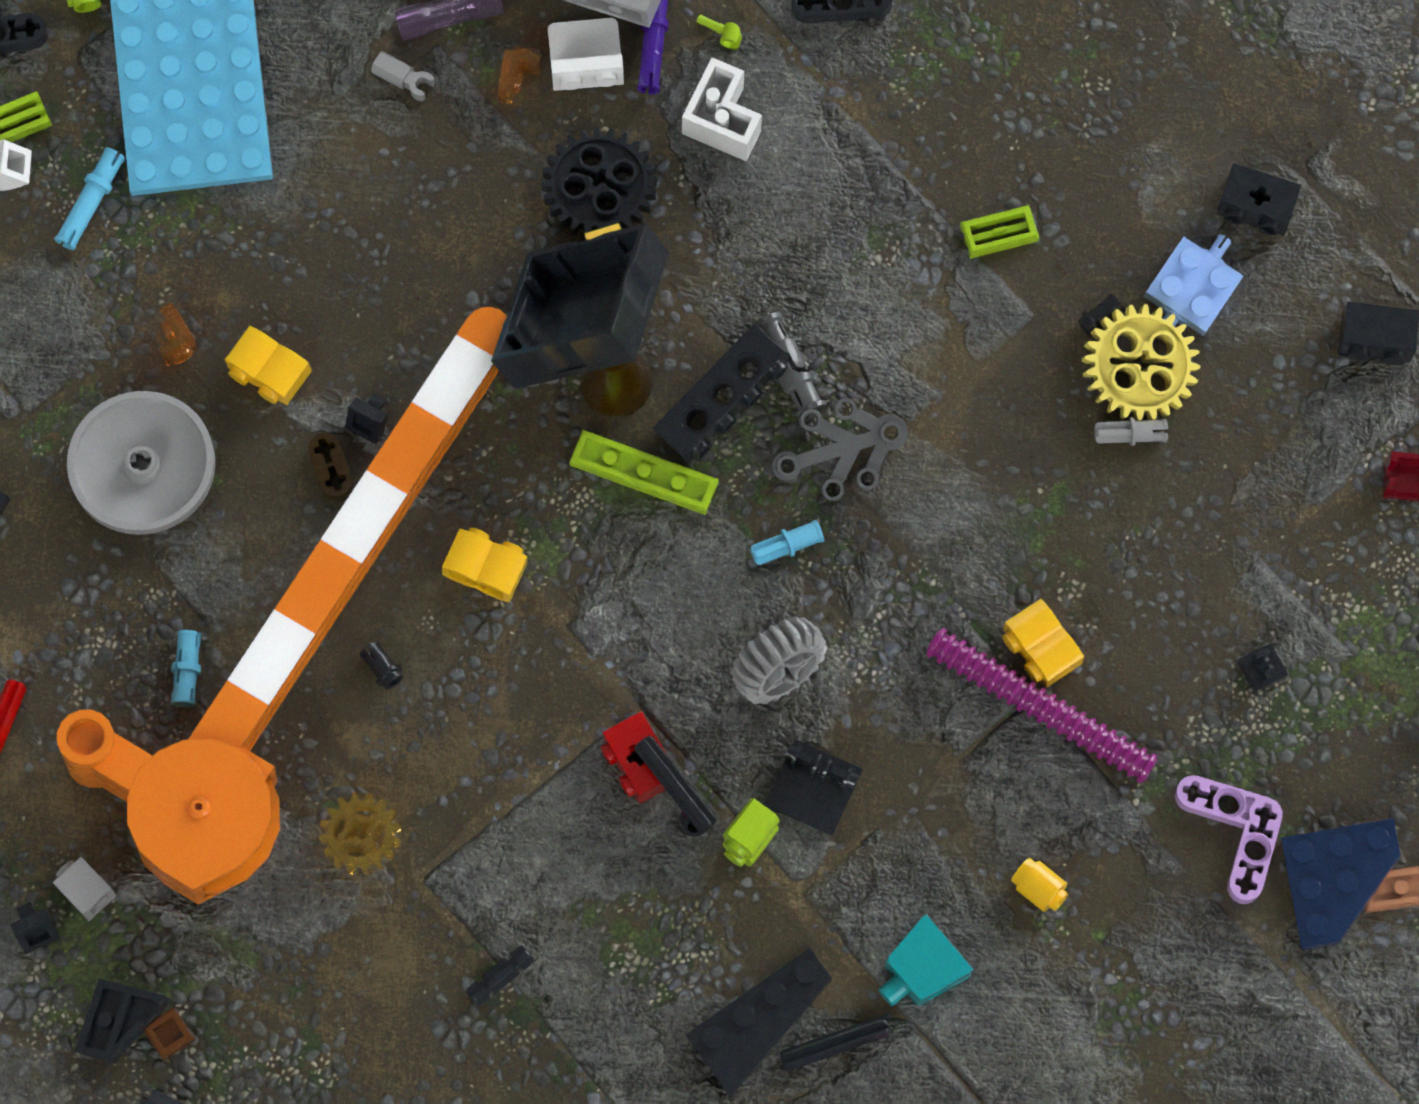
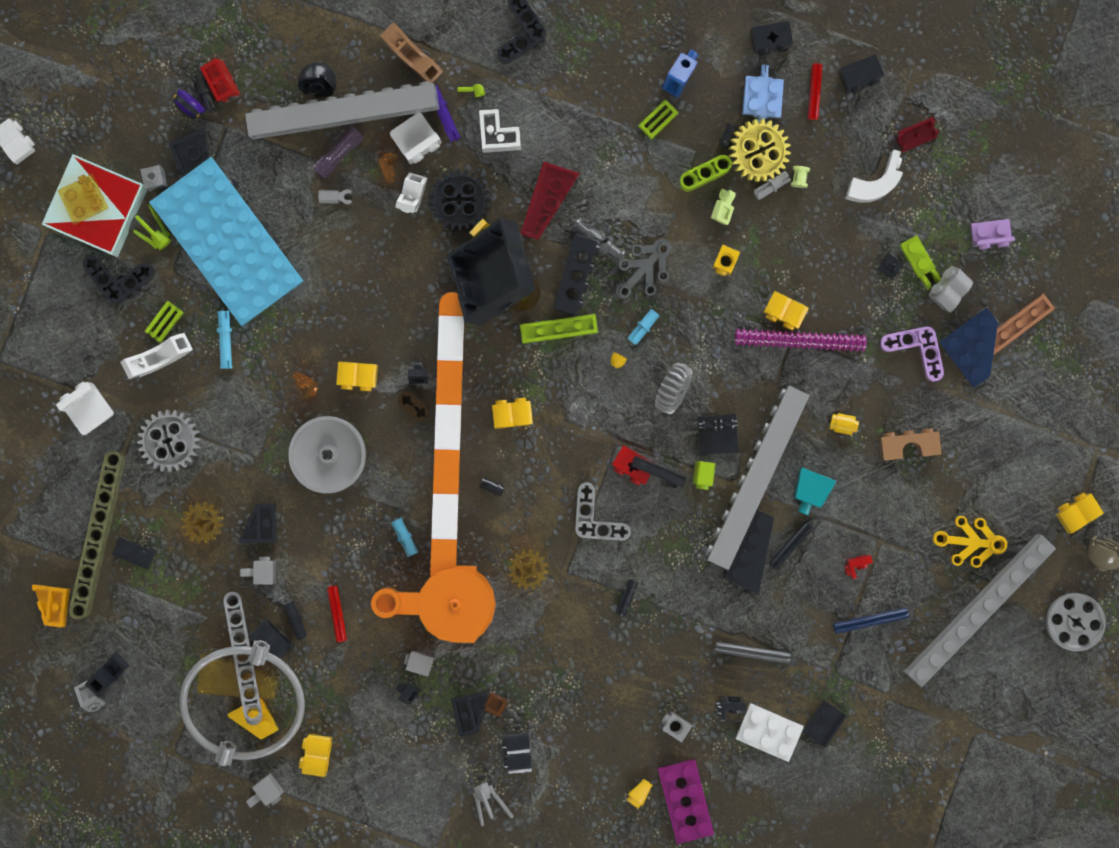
camera: 25 degrees left, 15 degrees up
none -> white brick [395,172,427,213]
none -> dark red wing [520,162,580,241]
none -> light grey beam [575,482,631,541]
none -> yellow hinge [610,352,627,368]
none -> blue torso [662,49,698,98]
none -> lime beam [679,155,732,192]
none -> light grey brick [705,386,810,570]
none -> yellowish green plate [711,189,735,225]
none -> yellow brick [712,245,740,276]
none -> yellowish green bush [791,166,810,188]
none -> red axle [808,63,823,120]
none -> white arch [845,150,903,203]
none -> medium nougat arch [878,428,942,461]
none -> lime hinge [899,235,941,290]
none -> light grey brick [929,266,973,312]

